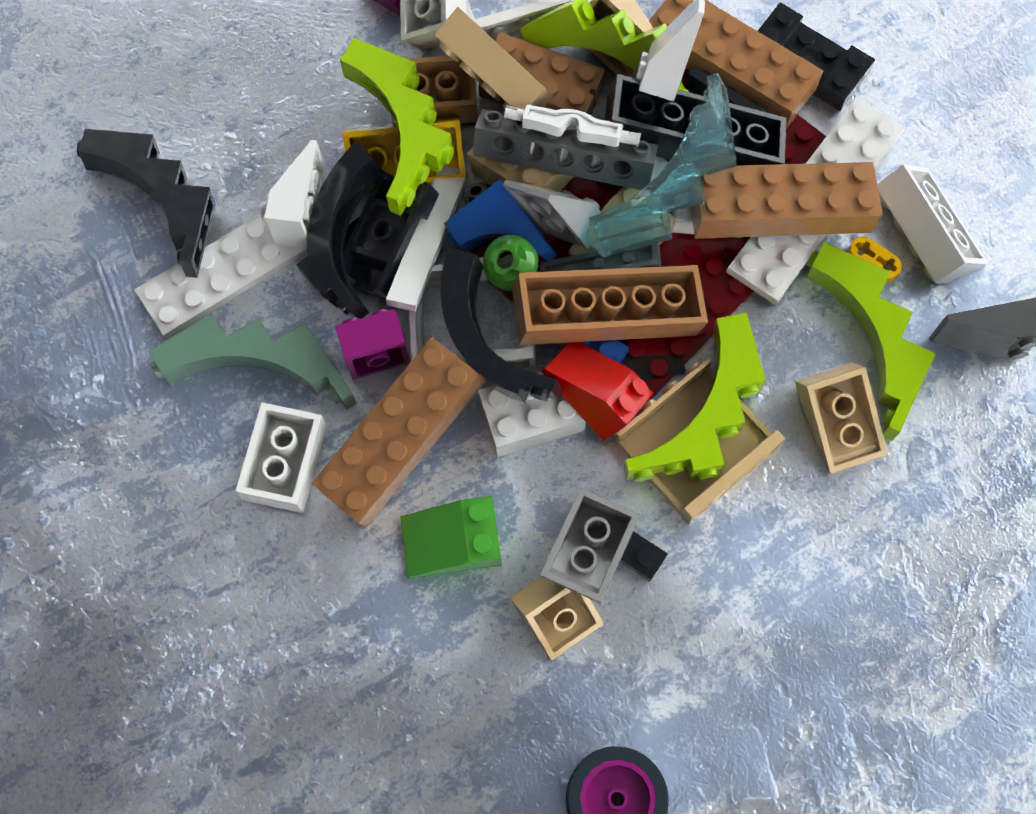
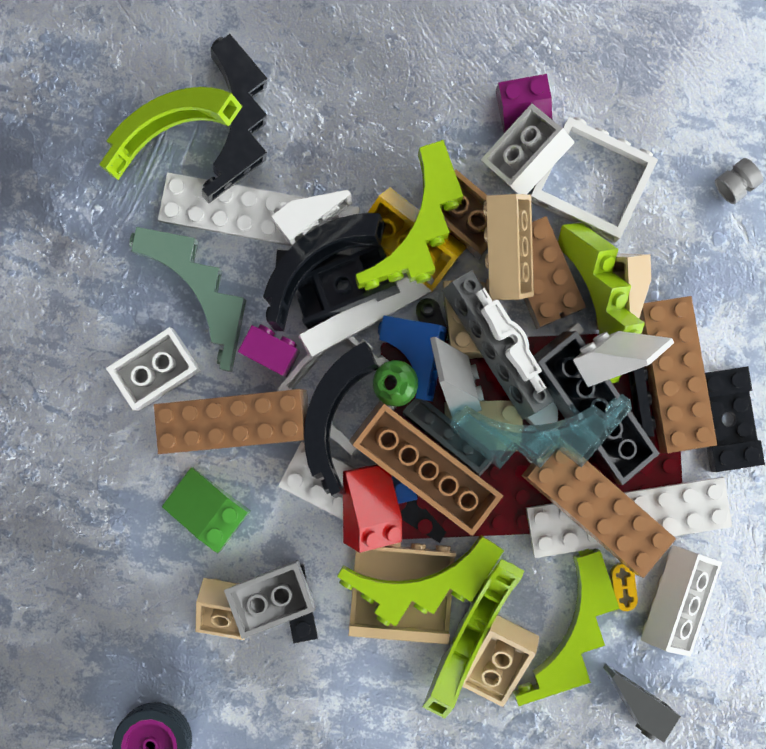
camera: 40 degrees right, 15 degrees up
none -> lime arch [99,87,242,180]
none -> lime arch [422,559,524,719]

